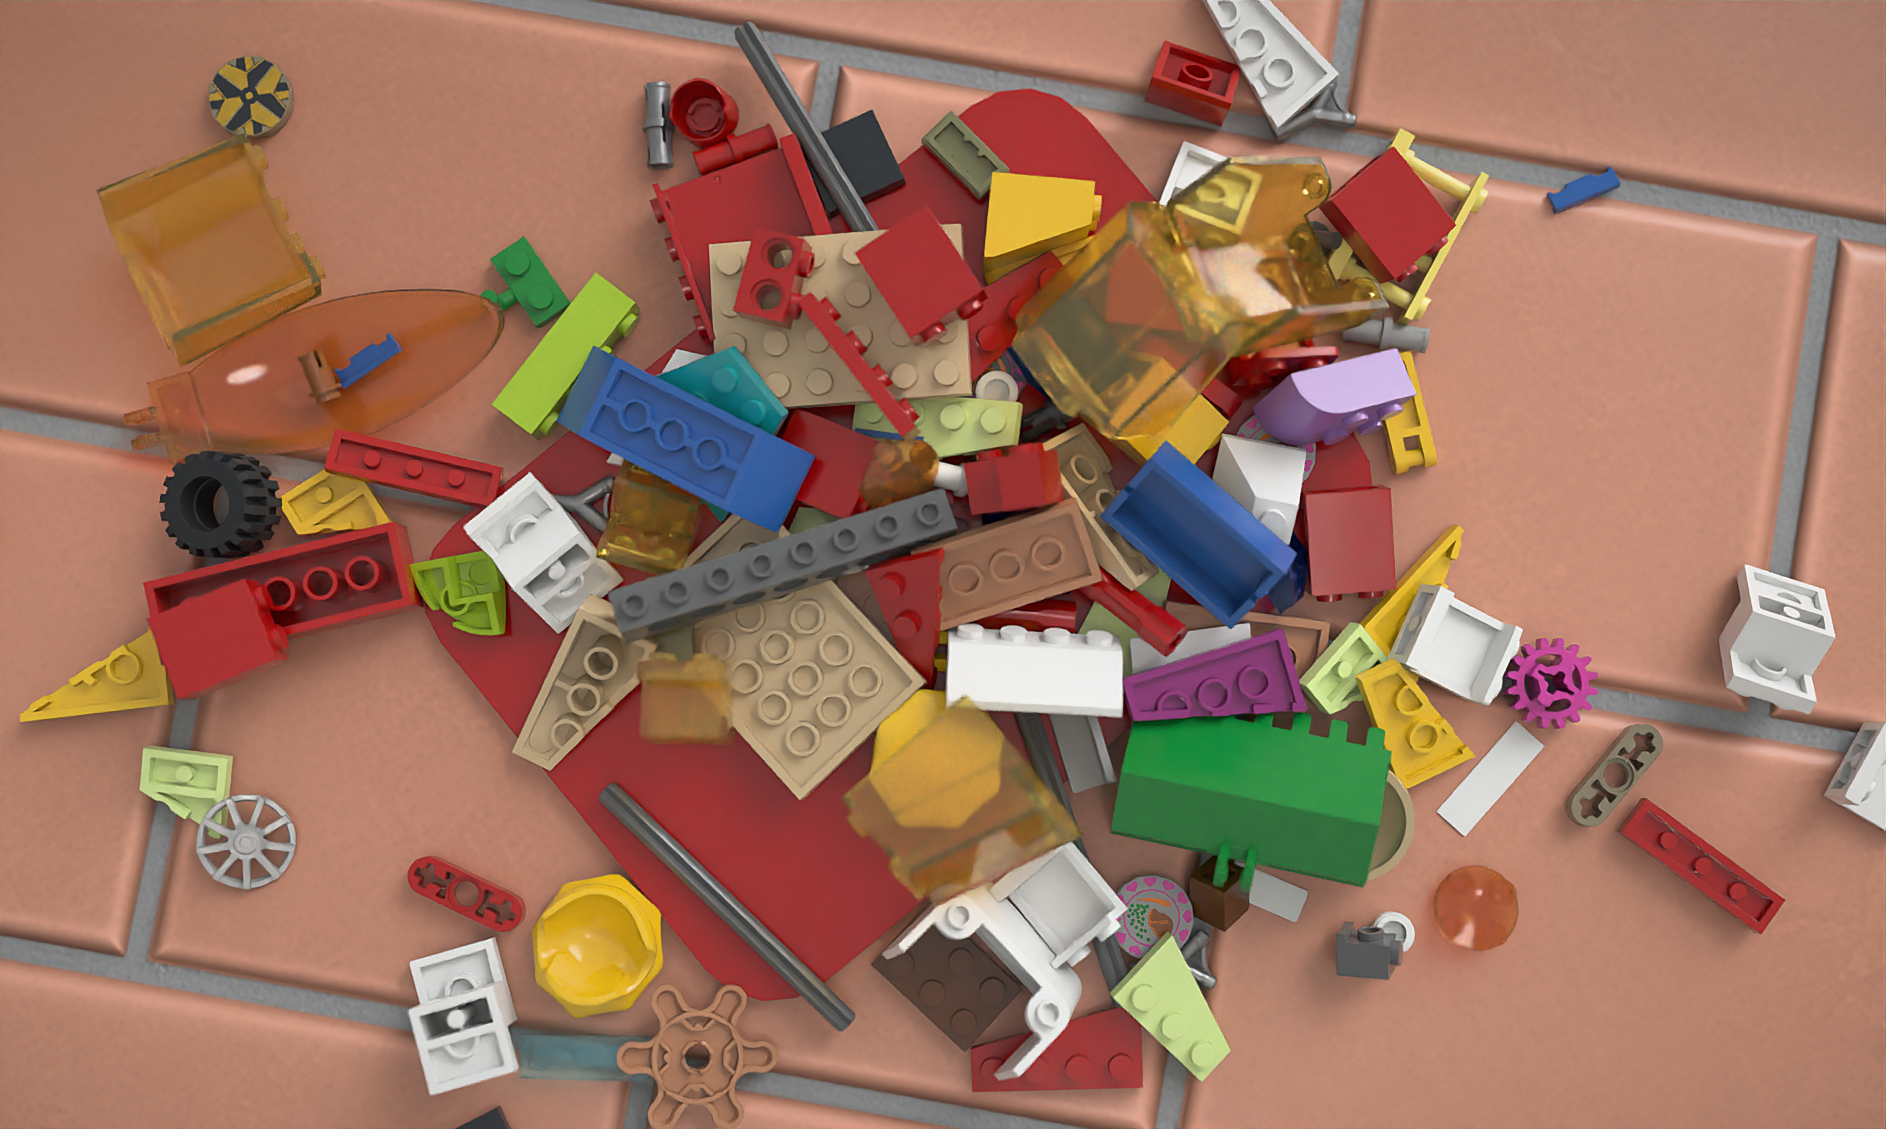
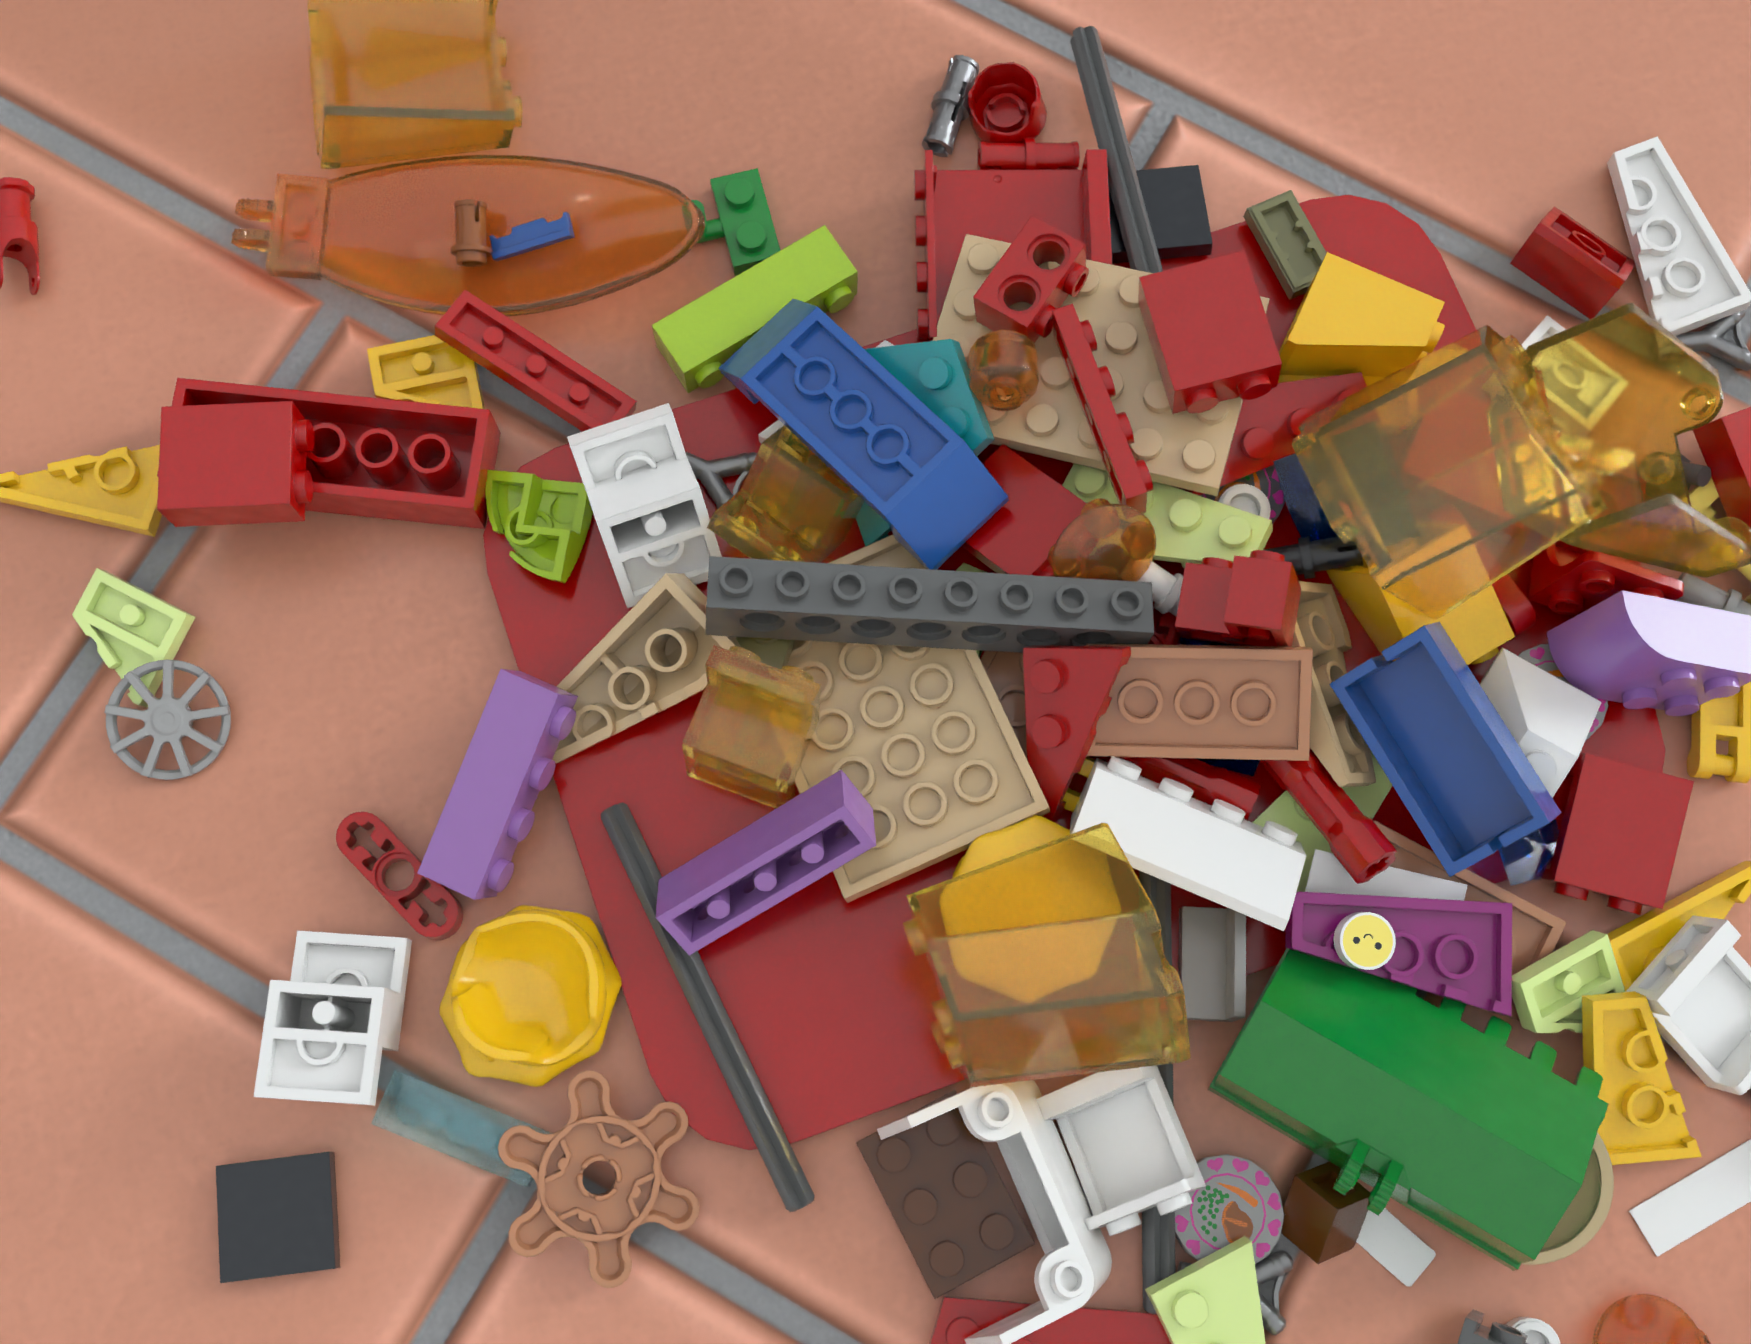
camera: 20 degrees right, 10 degrees down
black tyre [159,451,282,558] -> none
none -> medium lavender brick [417,669,578,900]
none -> medium lavender brick [656,769,876,956]
none -> clear orange head [969,329,1039,411]
none -> light yellow tile [1334,912,1396,970]

